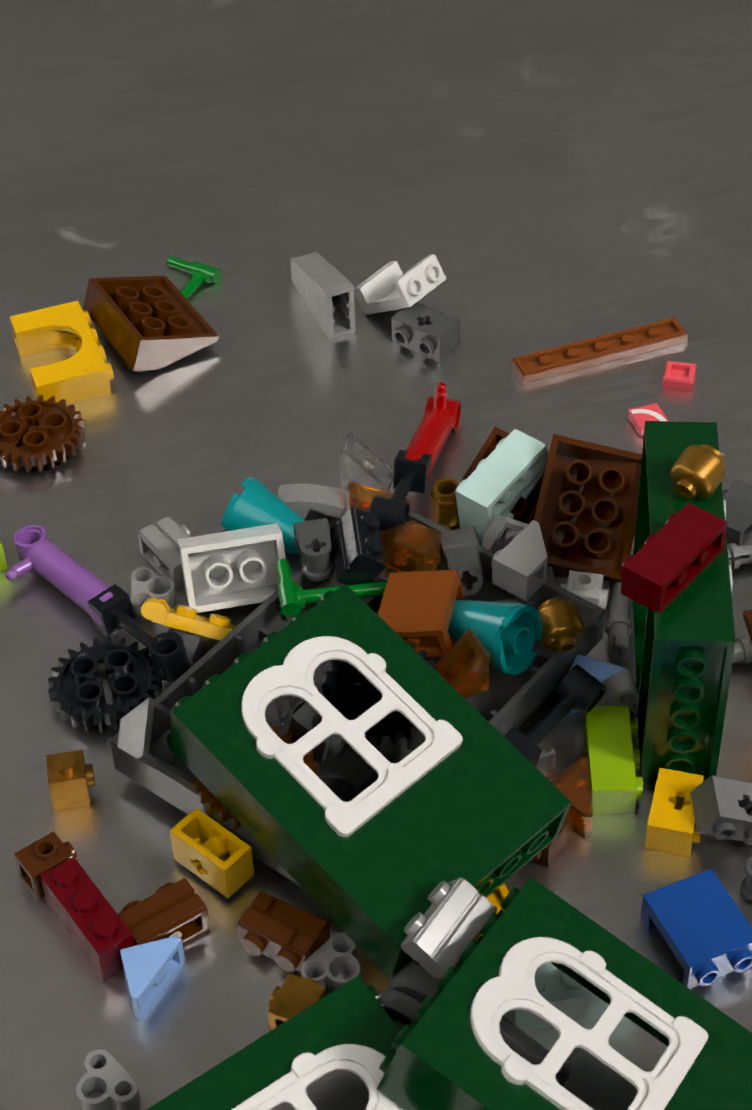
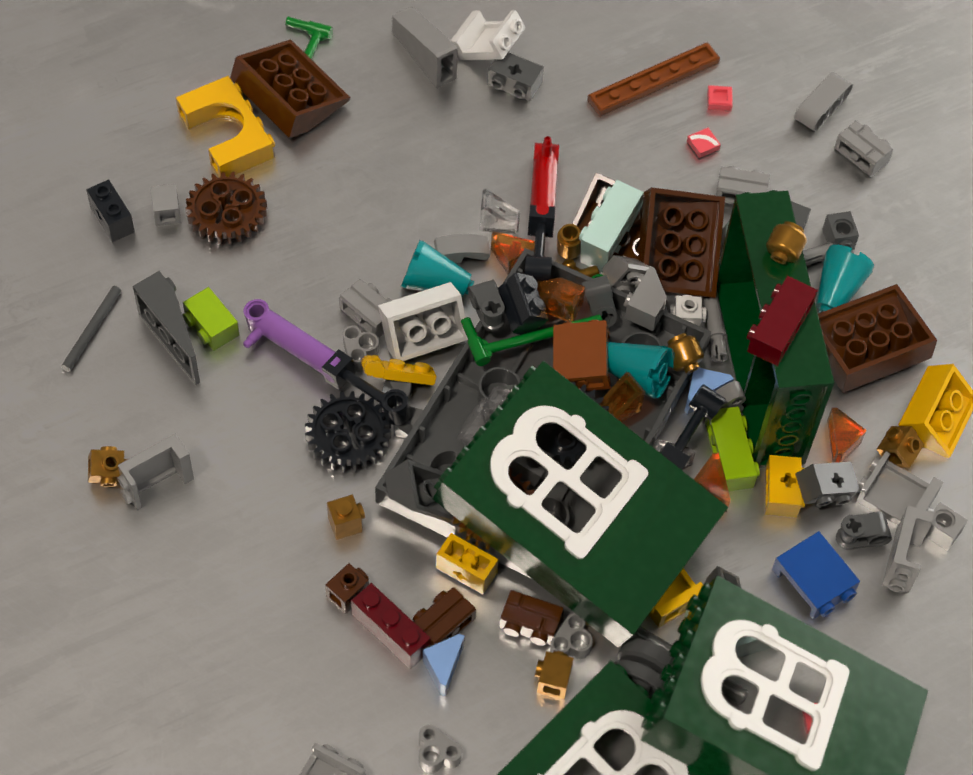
camera: 15 degrees left, 15 degrees up
light grey brick [400,877,497,979] -> none

